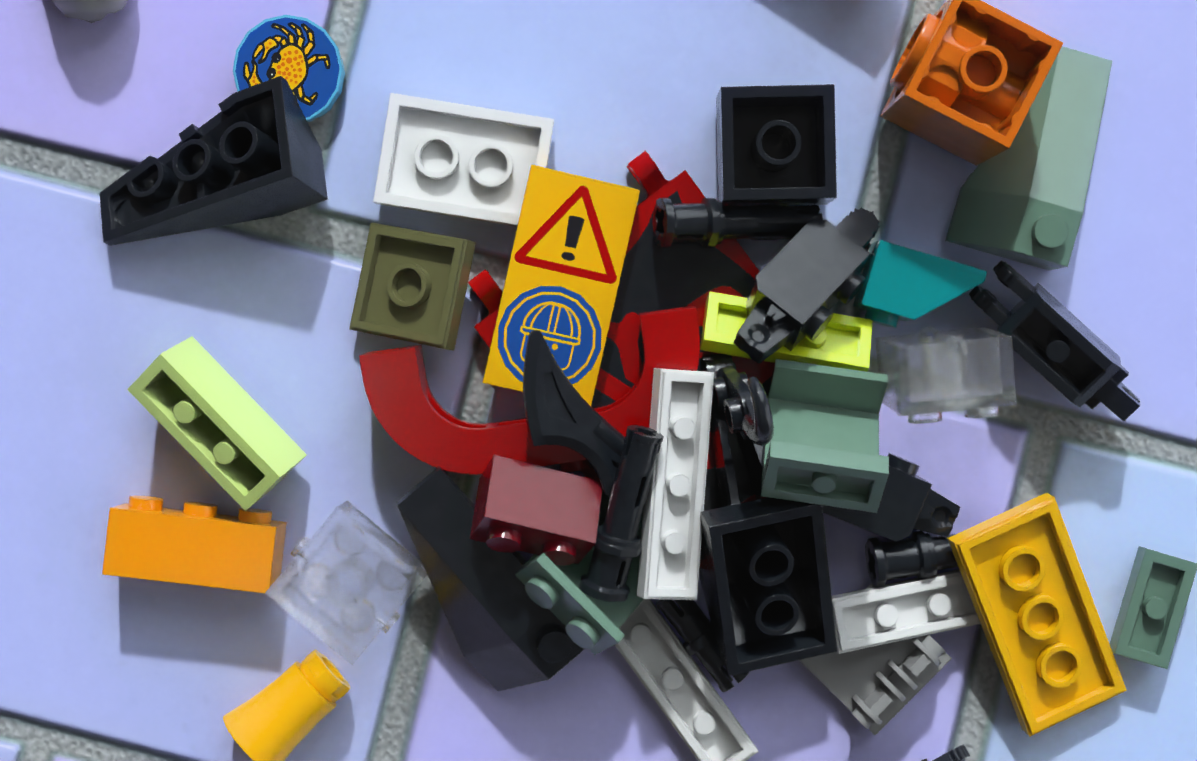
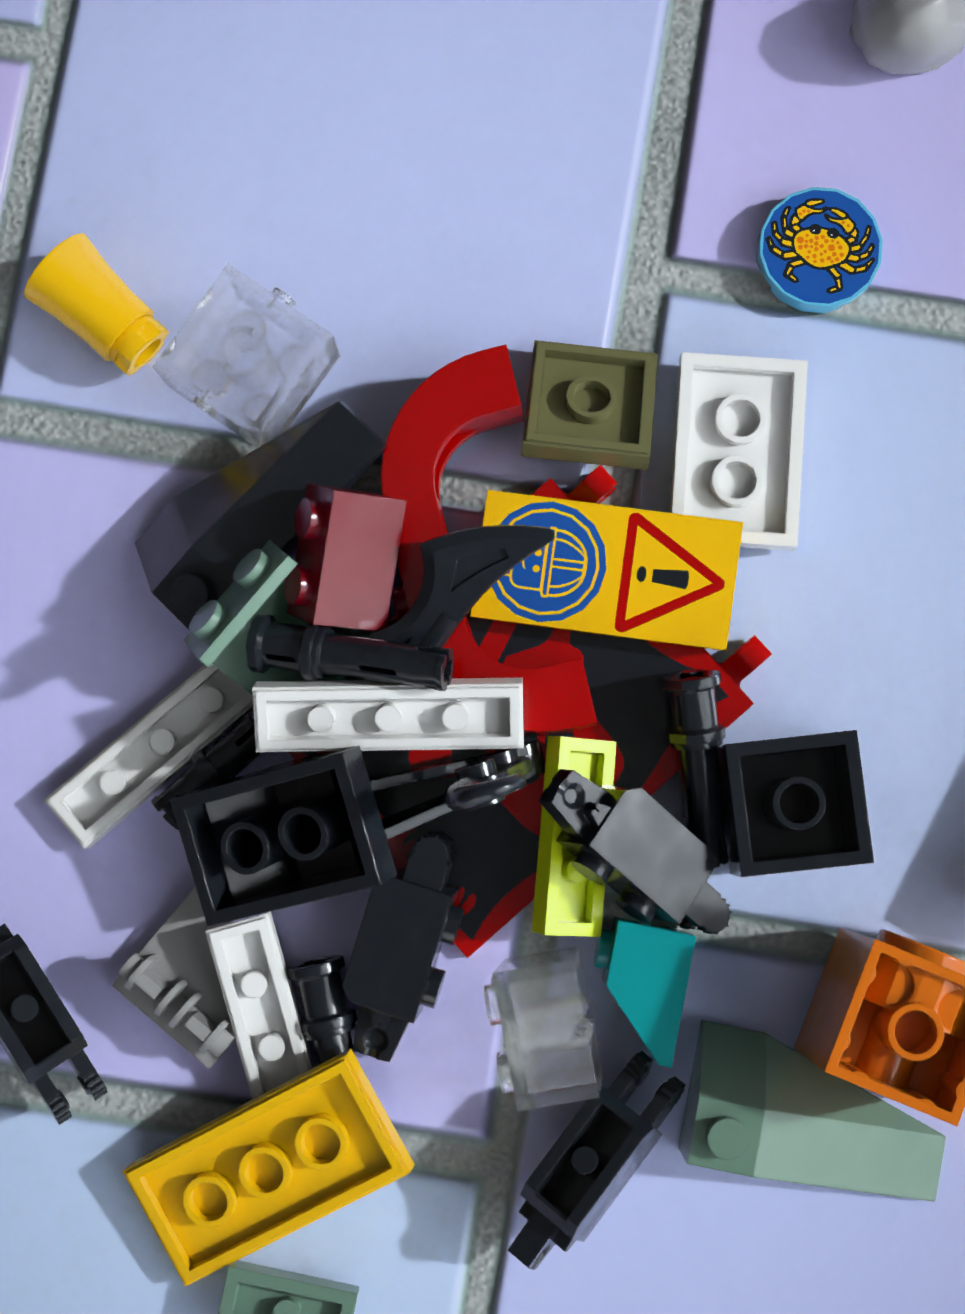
camera: 90 degrees right, 5 degrees down
black wedge [99,76,328,246] -> none
light orange brick [102,495,287,594] -> none
yellowish green brick [127,336,307,511] -> none
sand green panel [761,359,889,513] -> none

